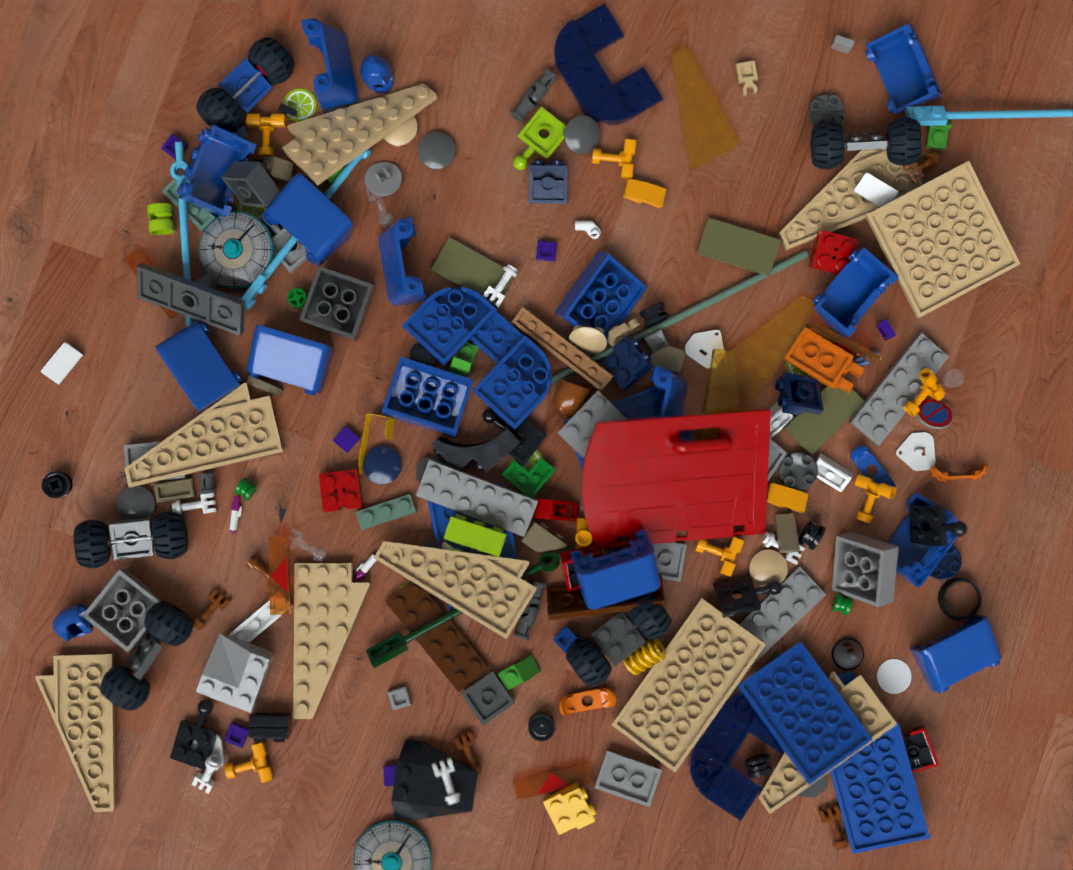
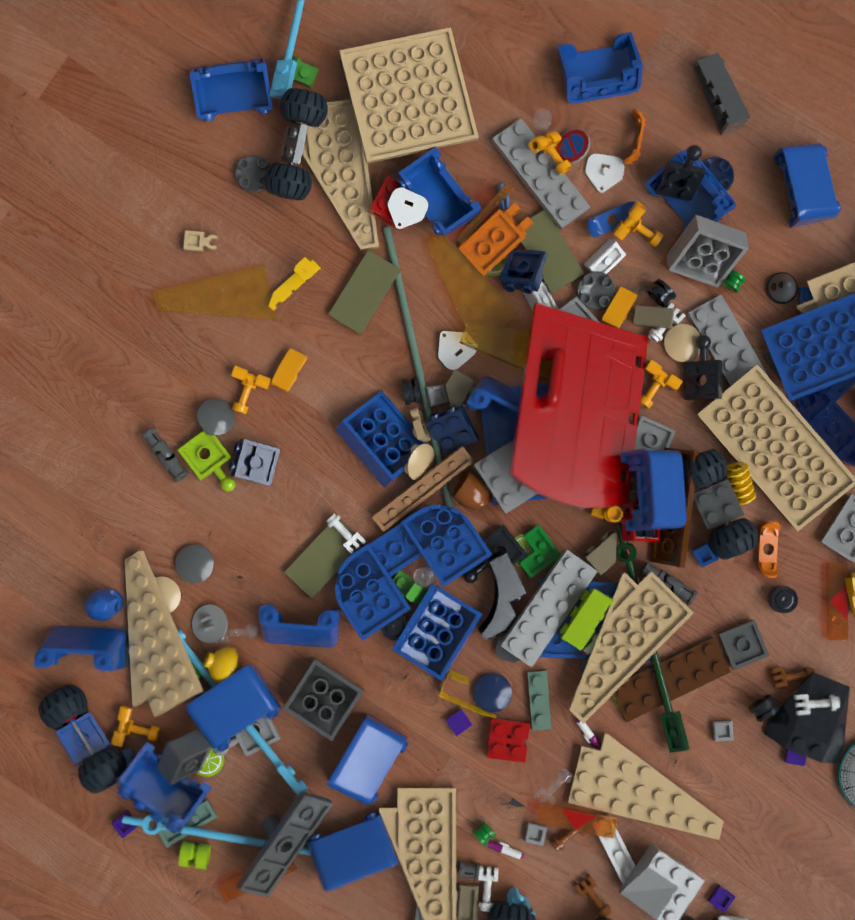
camera: 70 degrees left, 0 degrees up
light grey dish [199,212,275,289] -> none
light orange bar [224,742,274,783] -> none
dark tan tile [246,376,284,397] -> none
black brick [248,712,291,742] -> none
dark tan slope [252,156,293,182] -> none
black piece [278,103,298,119] -> none
lime sticker [283,89,317,122] -> none
green wheel [287,288,308,309] -> none
bright green slope [498,655,541,691] -> none
red slope [534,499,579,522] -> none
dark purple tile [536,240,557,262] -> none
clear blue plate [554,3,663,125] -> none
white arm [575,221,601,239] -> none
light grey tile [830,35,854,54] -> none
white slope [854,172,899,207] -> none
dark purple tile [876,319,896,341] -> none
white sticker [877,659,911,694] -> none
dark orange hinge [903,152,941,183] -> none
black tyre [938,578,982,620] -> none
none -> yellow piece [203,647,238,684]
none -> yellow piece [269,257,321,311]
none -> white piece [388,188,428,229]
none -> clear tile [413,567,434,587]
none -> medium azure piece [507,887,536,916]
none -> light grey tile [524,822,547,846]
none -> blue windscreen [557,32,643,104]
none -> dark grey wedge [694,53,750,135]
none -> black wheel [748,694,780,722]

